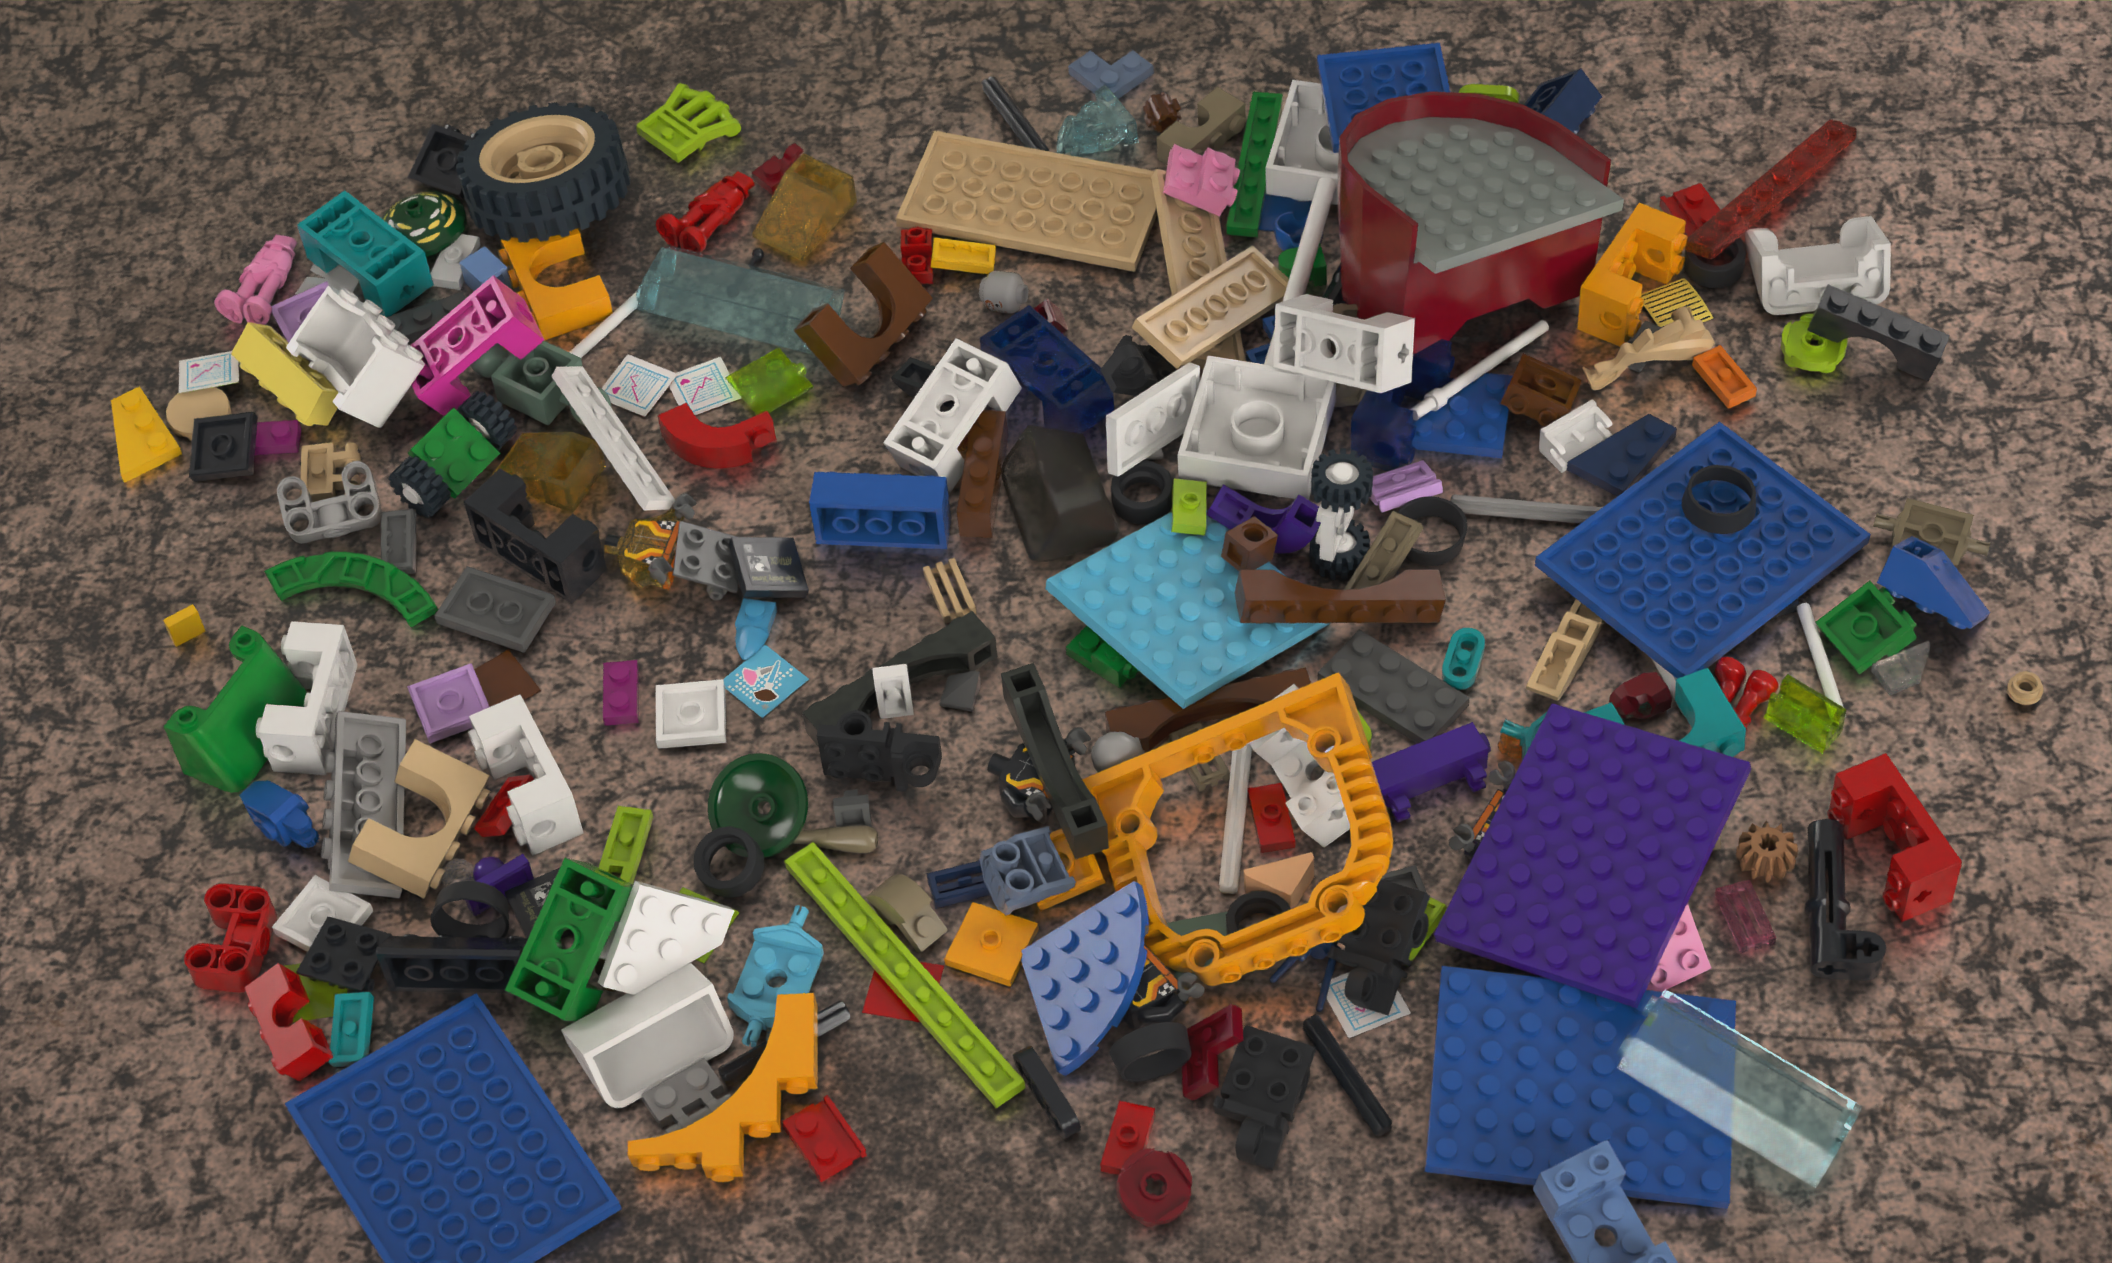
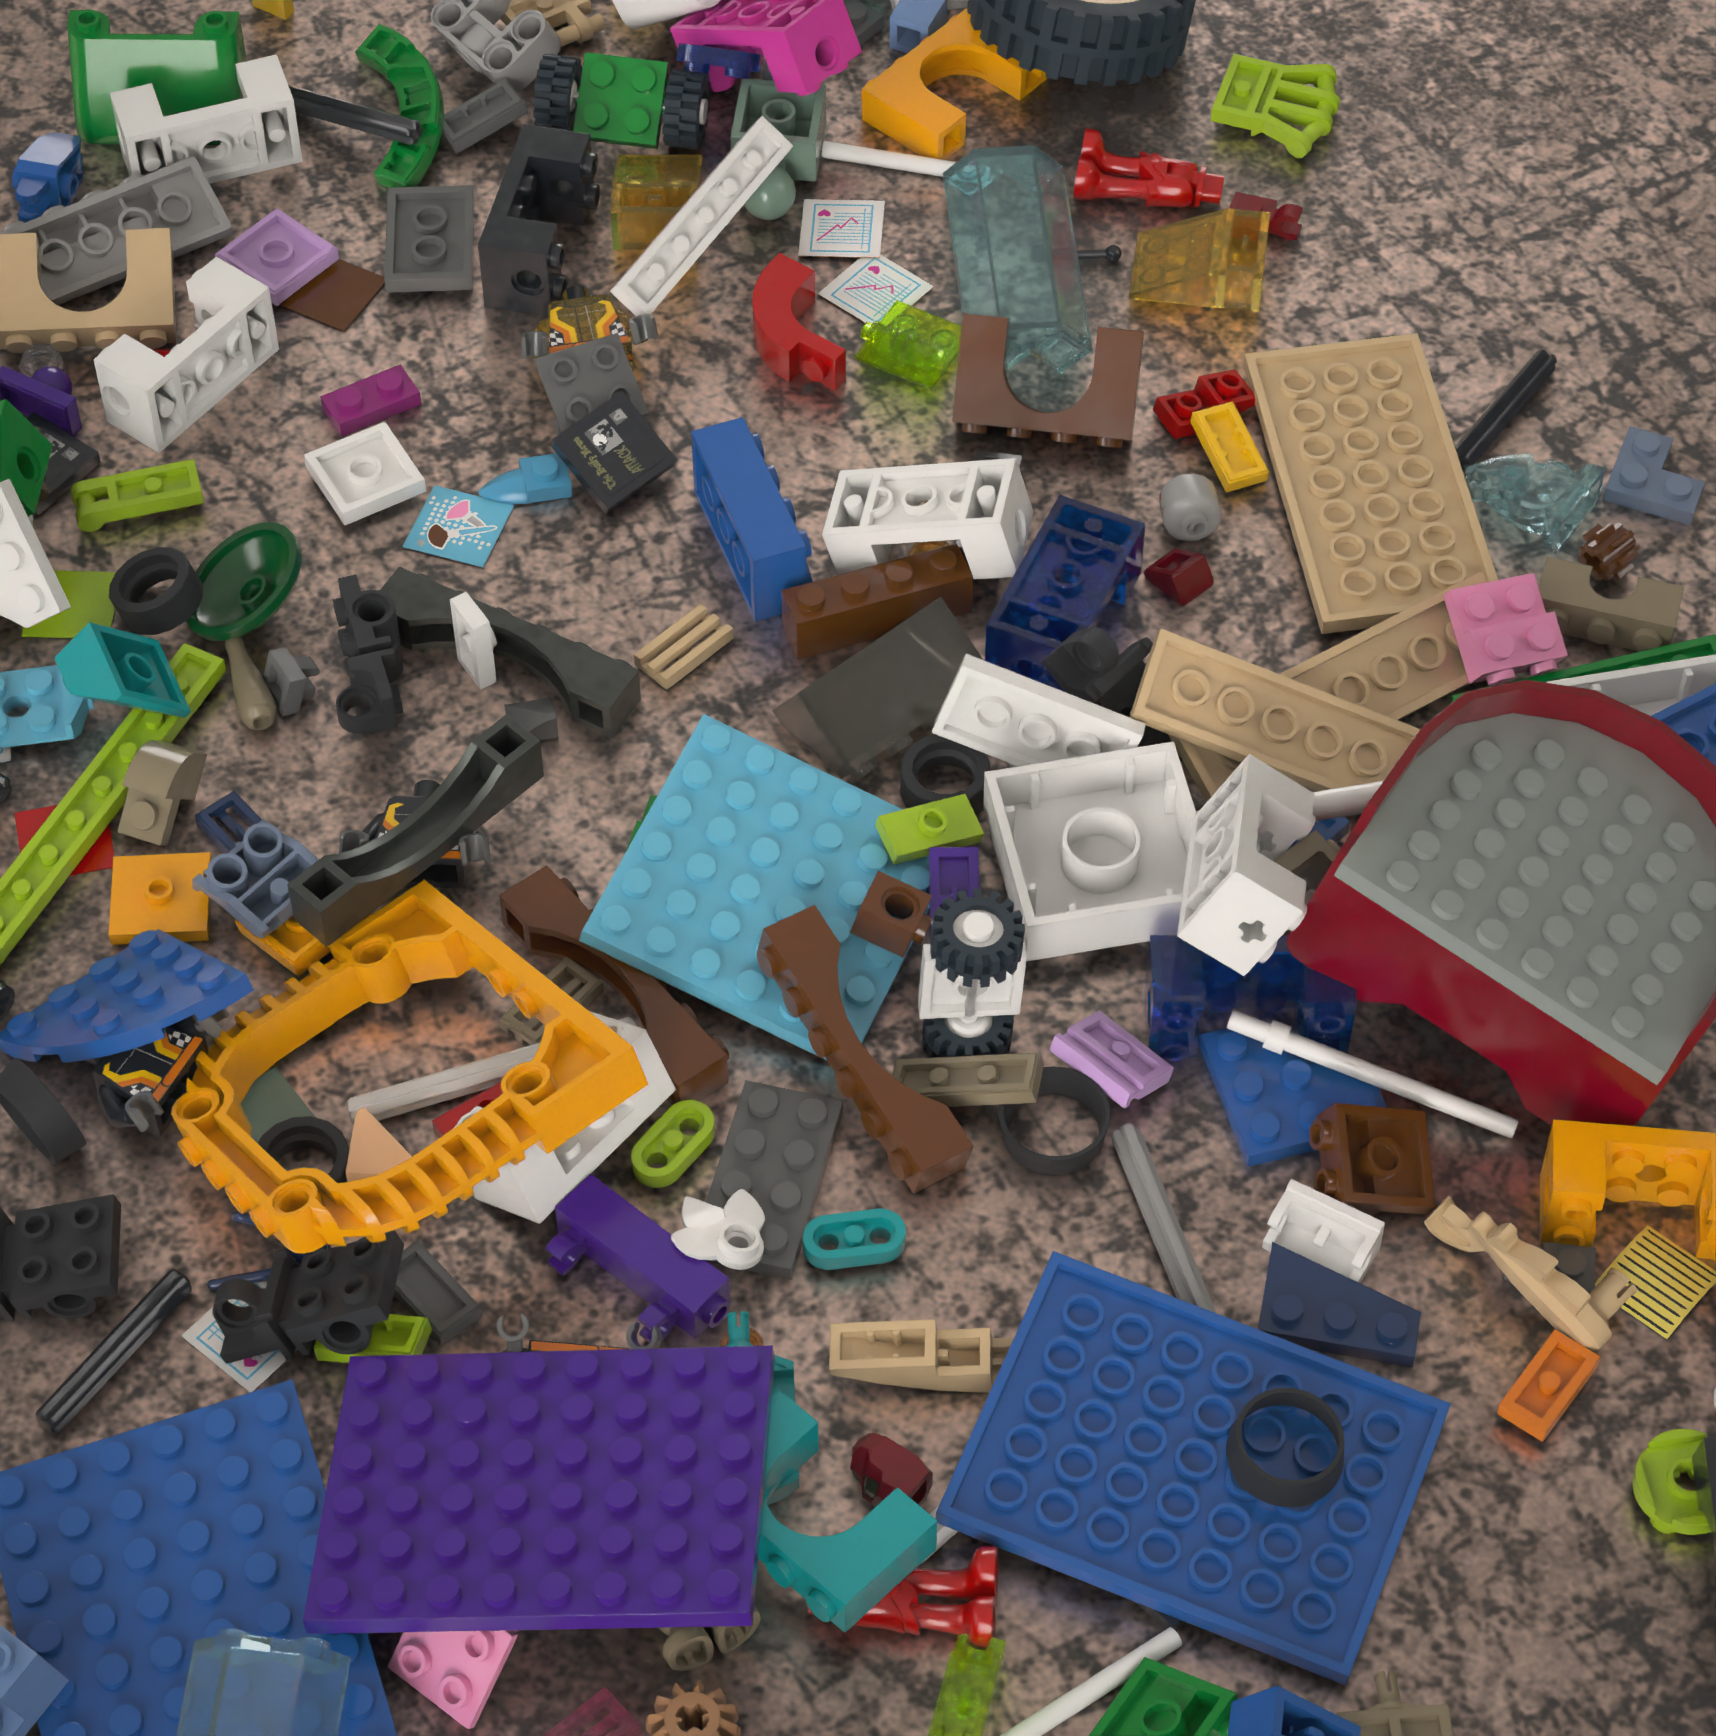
camera: 60 degrees right, 0 degrees up
light grey hair [1091,732,1145,772] -> none
dark red plate [1182,1004,1244,1101] -> none
none -> teal slope [55,622,191,718]
none -> black axle [289,85,423,145]
none -> white plate [671,1189,765,1270]
none -> clear blue plate [676,43,761,79]

